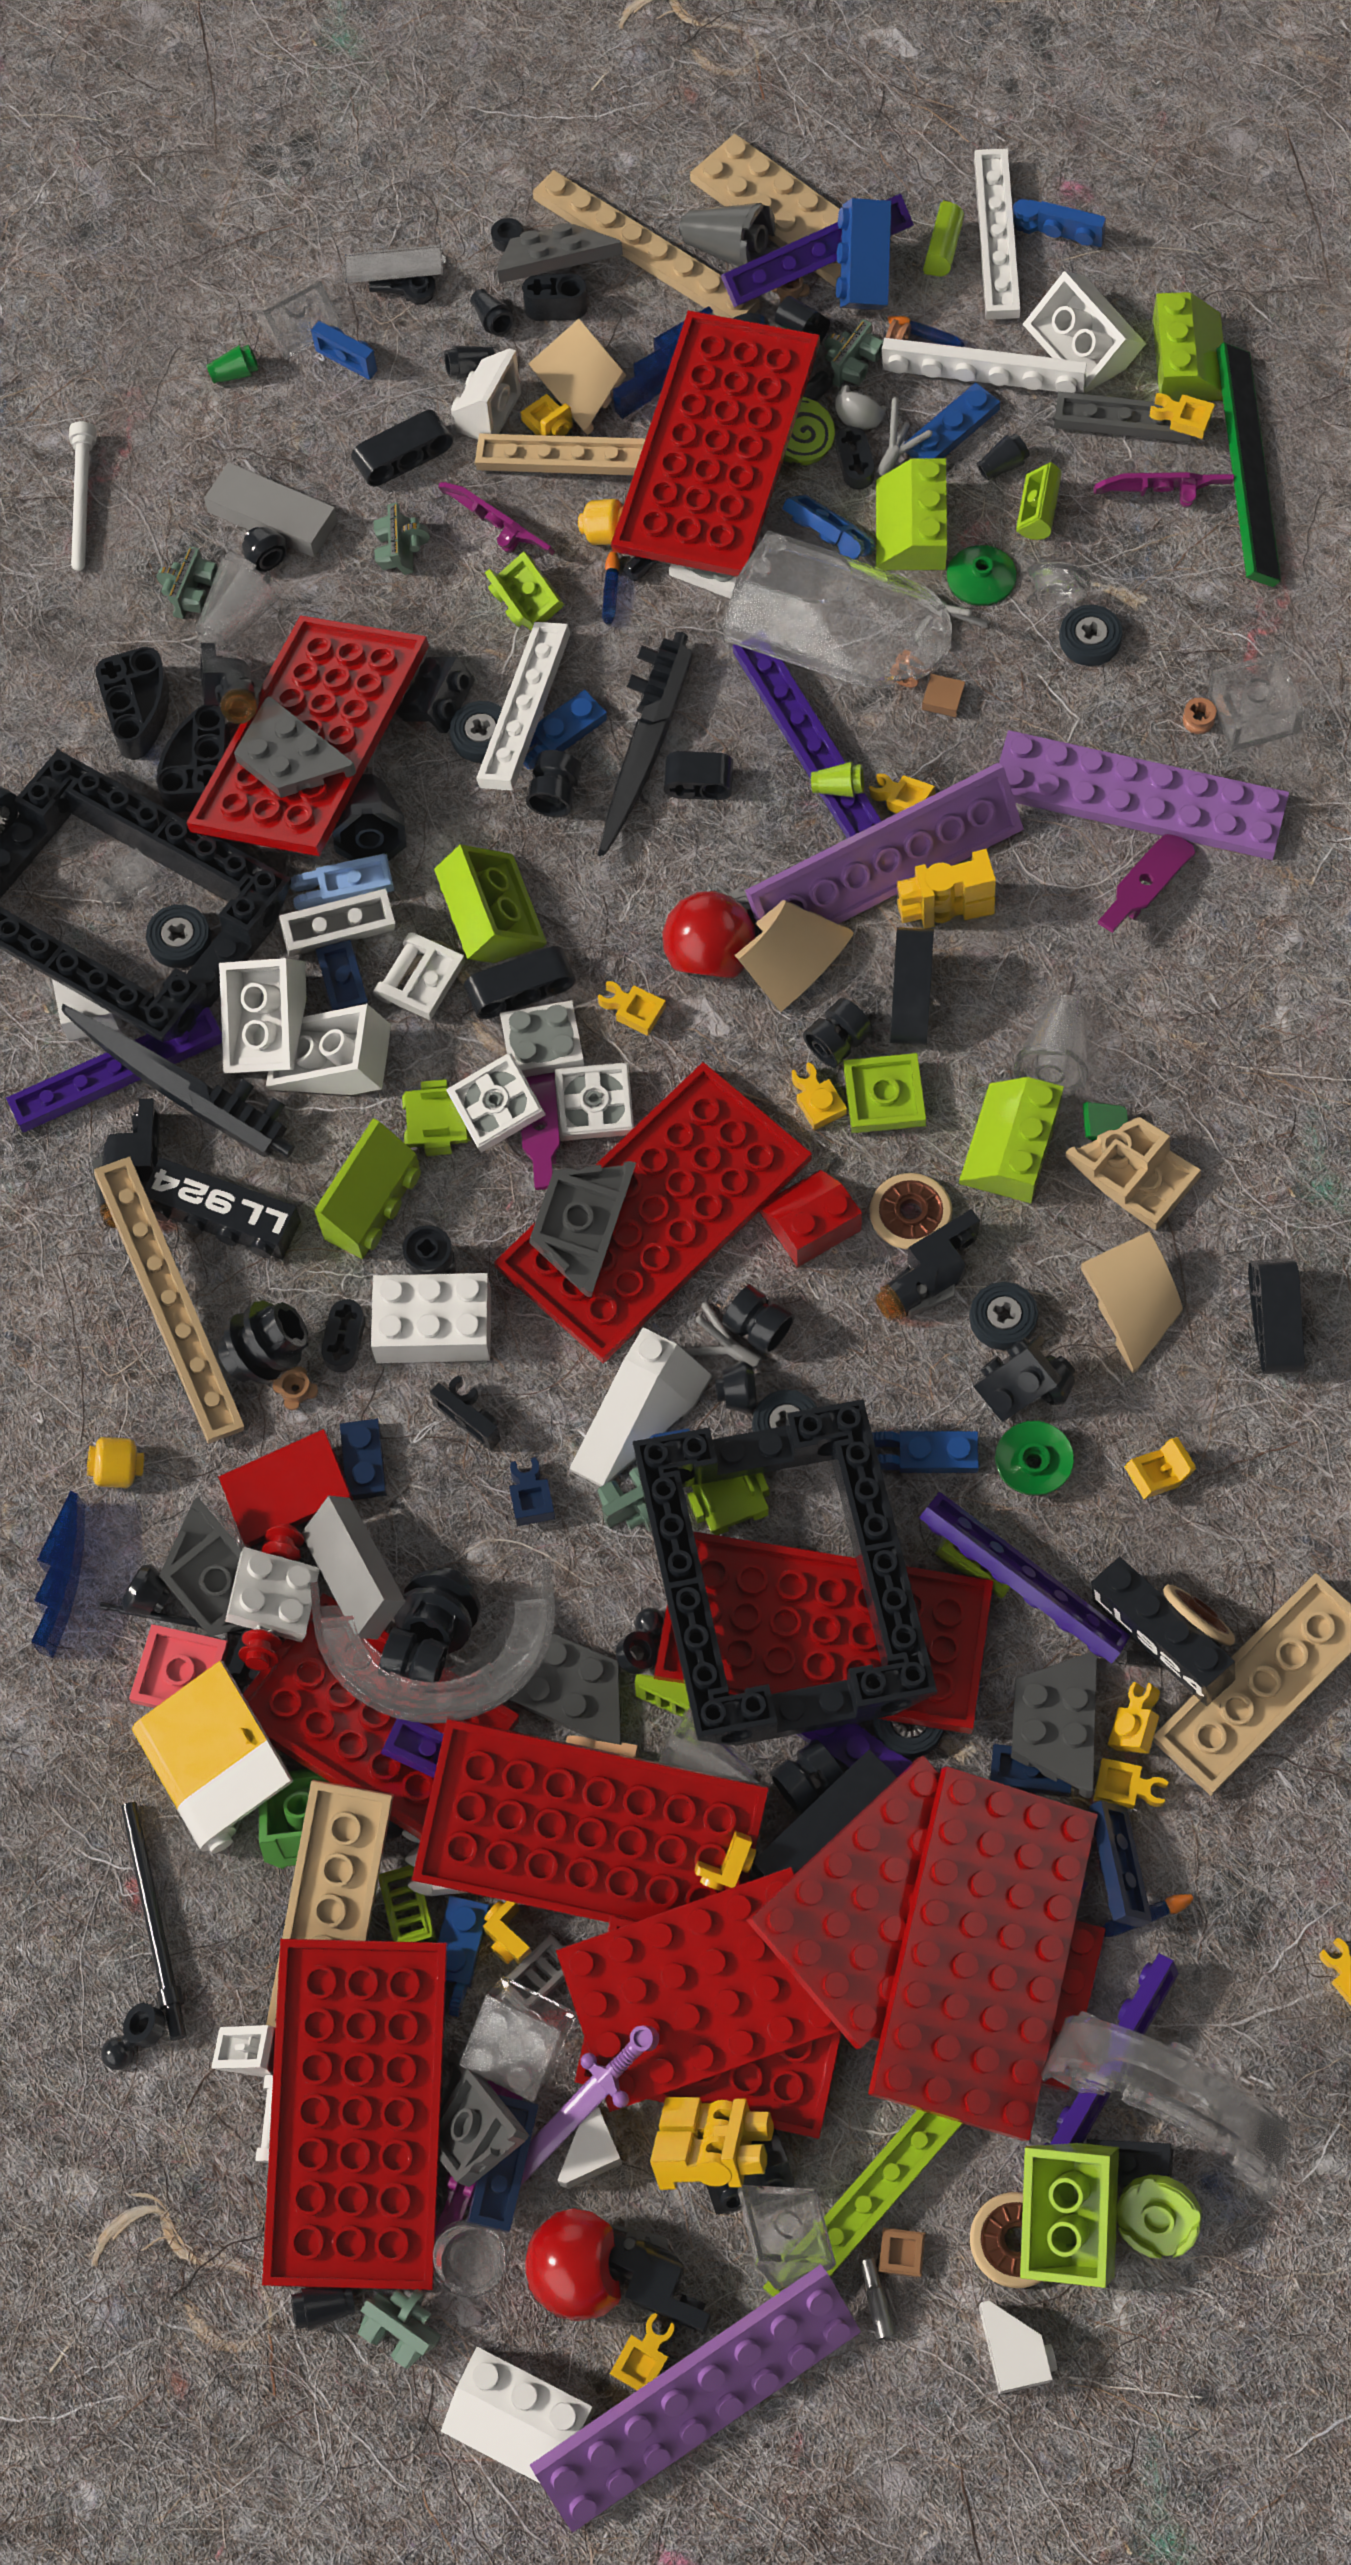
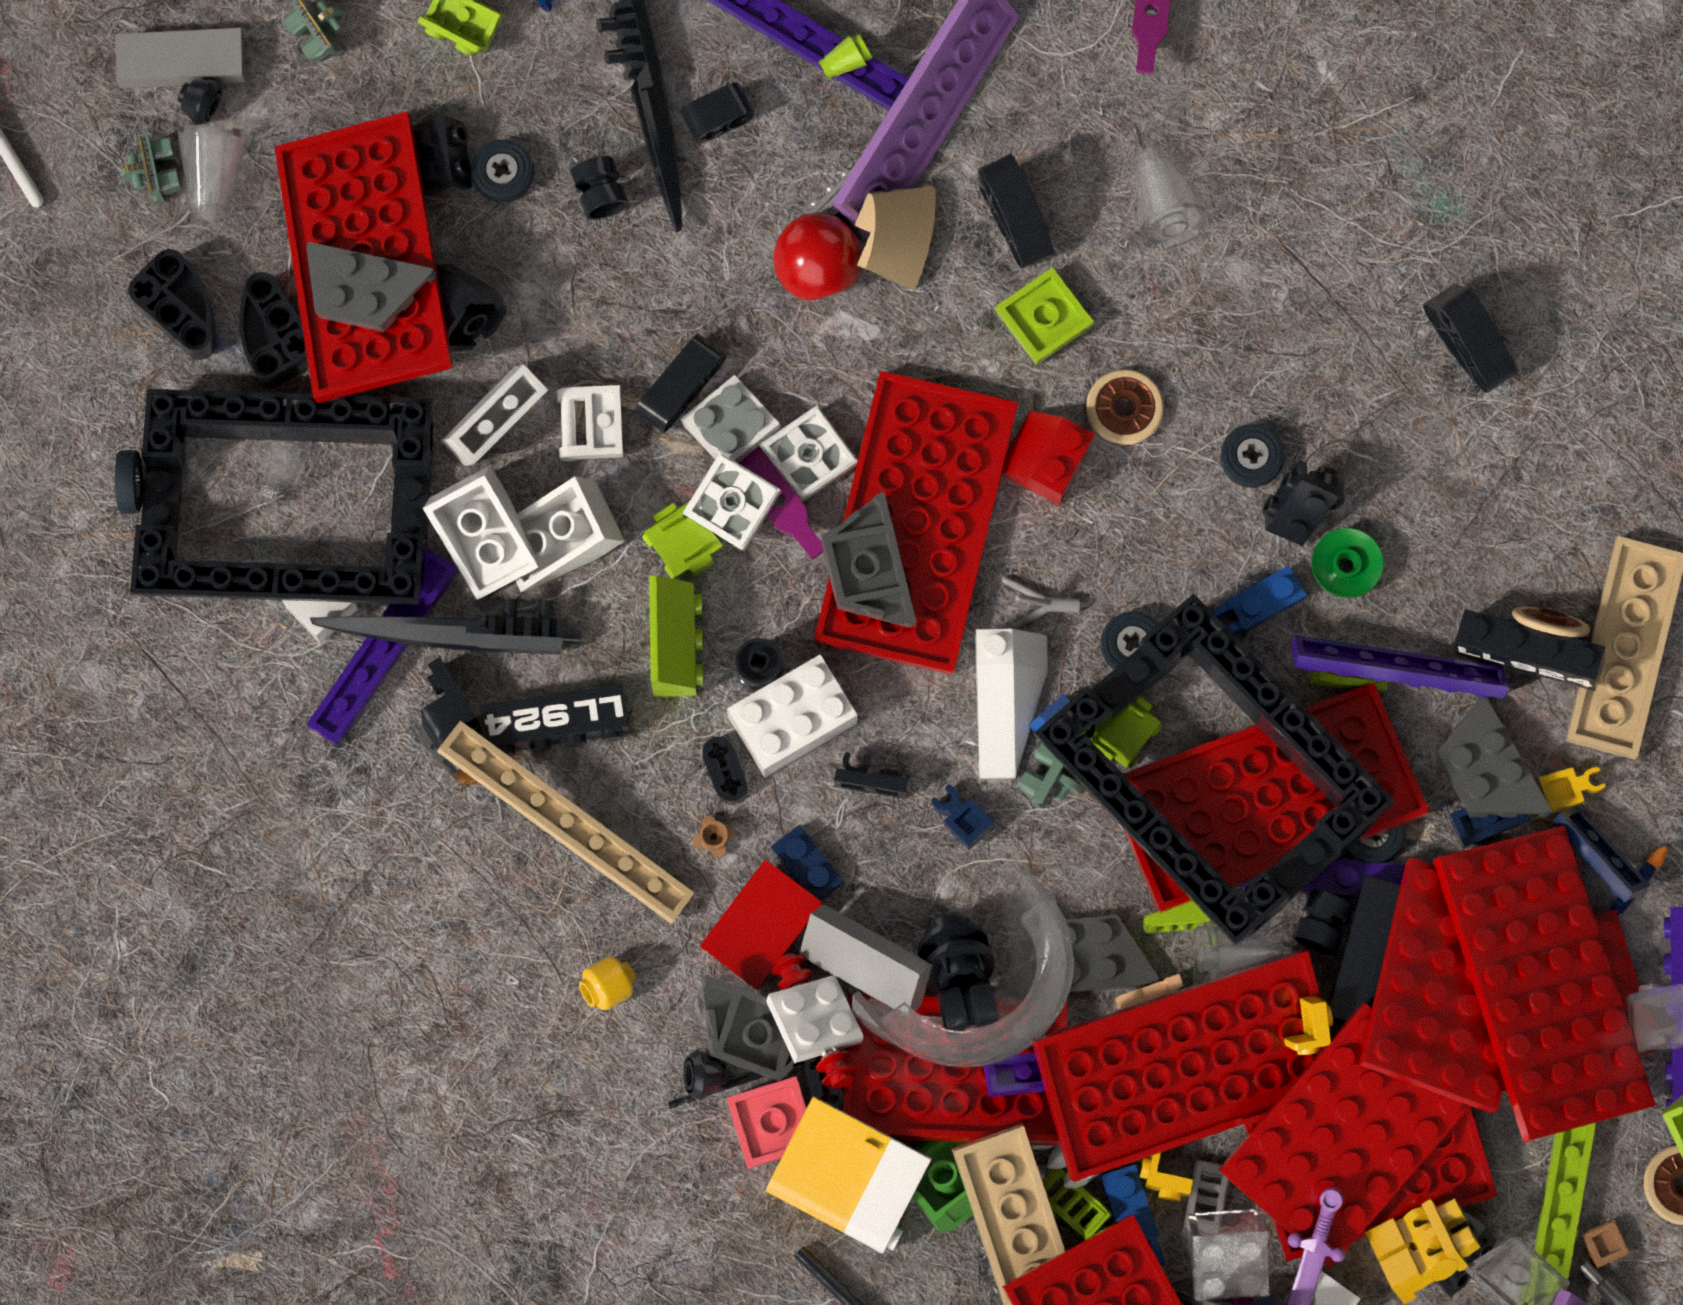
camera: 35 degrees left, 10 degrees up
clear blue slope [31,1491,85,1658] -> none
black bush [146,904,212,968] -> none
black plate [200,642,263,724] -> none
black piece [217,1300,309,1384] -> none
light blue hinge [290,853,394,910] -> none
dark blue plate [315,940,369,1011] -> none
lime slope [434,844,547,963] -> none
white plate [476,622,570,791] -> none
blue hinge [523,689,607,770] -> none
yellow plate [598,981,666,1036] -> none
black plate [616,1607,665,1674] -> none
black cone [715,1361,757,1414] -> none
black wheel [722,1284,795,1355] -> none
yellow plate [792,1062,847,1131] -> none
black wheel [803,998,873,1068] -> none
yellow plate [868,773,936,813] -> none
black plate [874,1209,980,1322] -> none
yellow hips [897,849,996,929] -> none
lime slope [959,1077,1064,1203] -> none
tan slope [1066,1117,1201,1231] -> none
tan slope [1081,1231,1183,1373] -> none
green slope [1083,1102,1128,1141] -> none
yellow plate [1108,1682,1160,1754] -> none
yellow bracket [1124,1437,1196,1499] -> none

